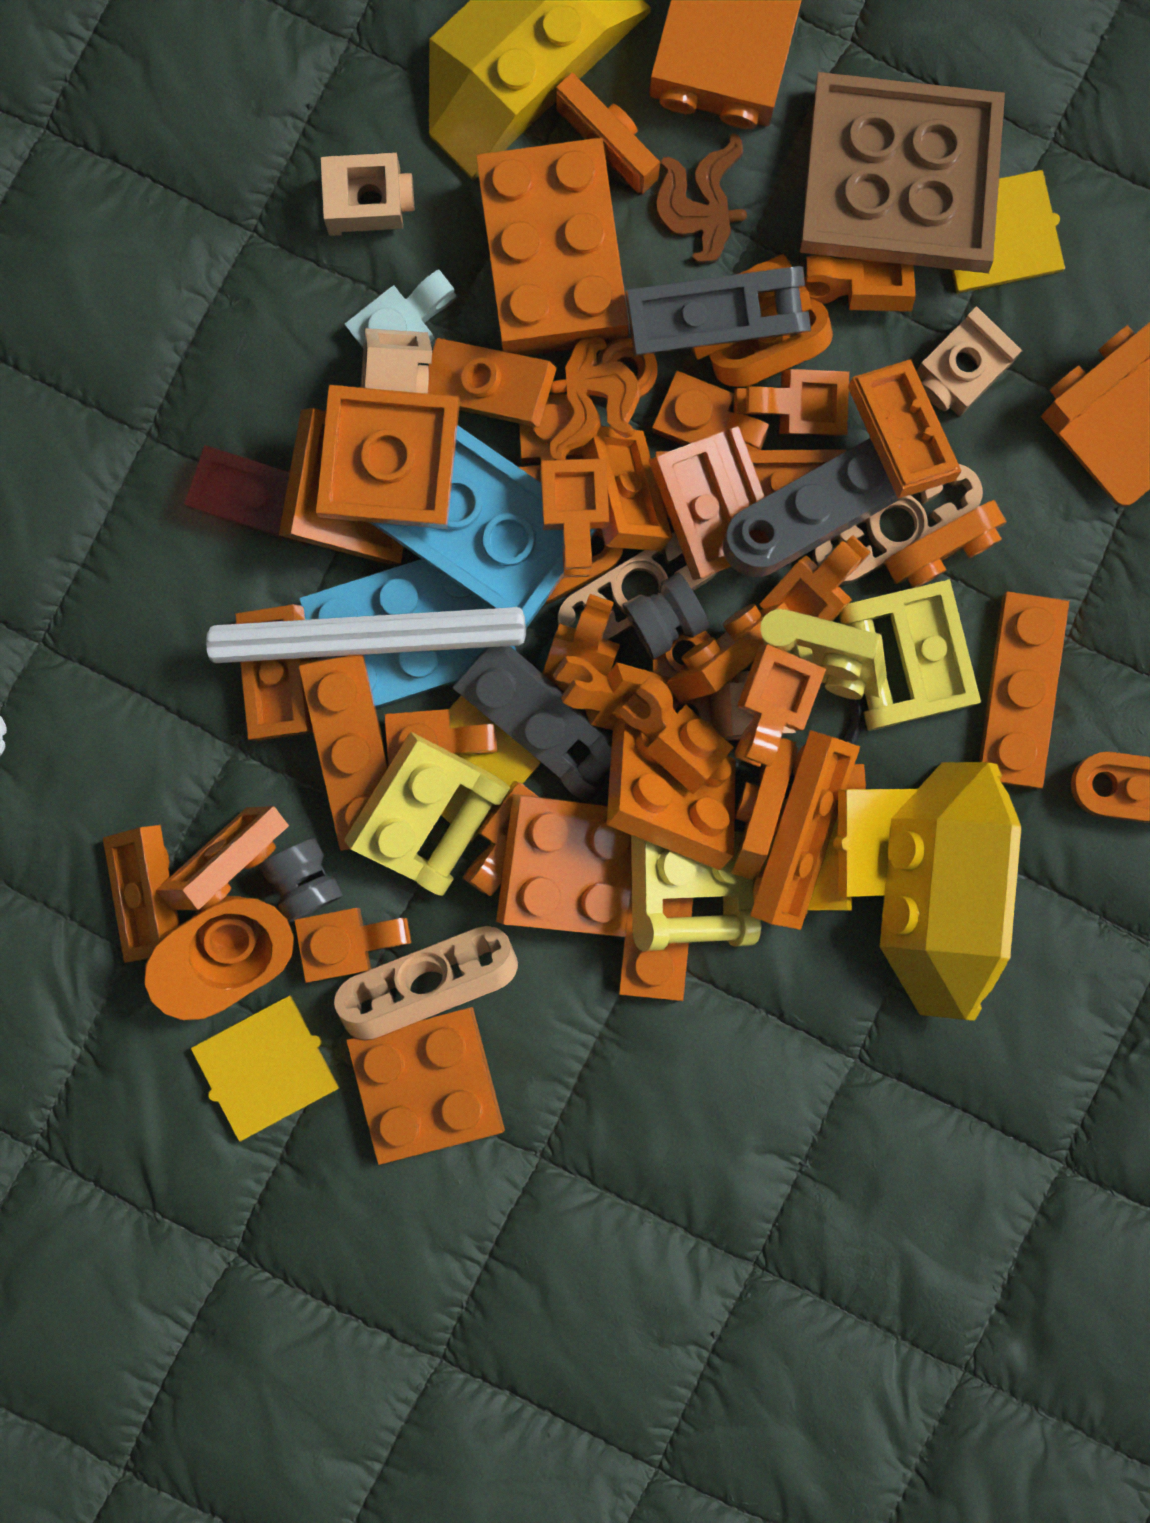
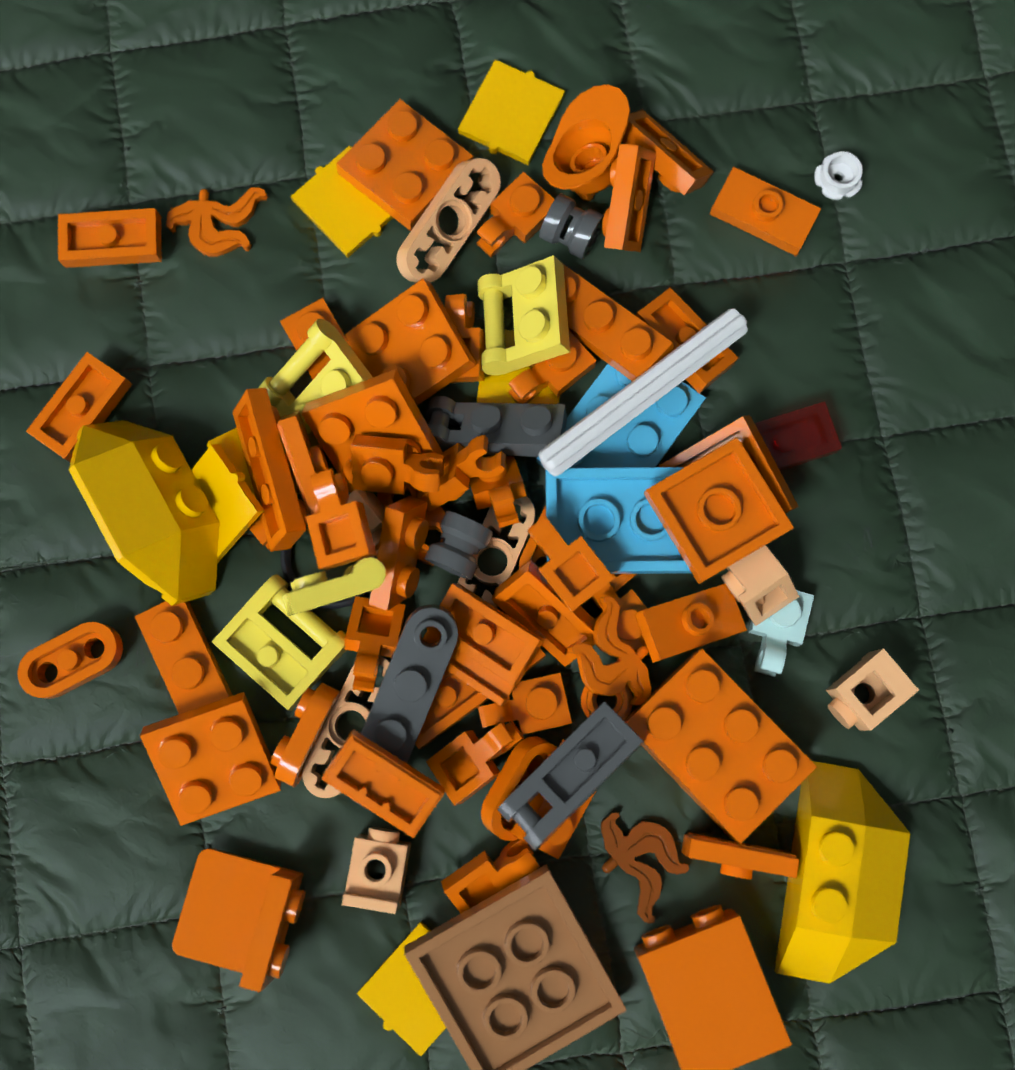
camera: 150 degrees right, 5 degrees down
none -> orange plate [26,352,132,462]
none -> orange plate [58,208,162,268]
none -> orange plate [140,692,282,826]
none -> orange piece [166,187,268,257]
none -> yellow piece [290,146,393,258]
none -> orange plate [710,166,821,256]

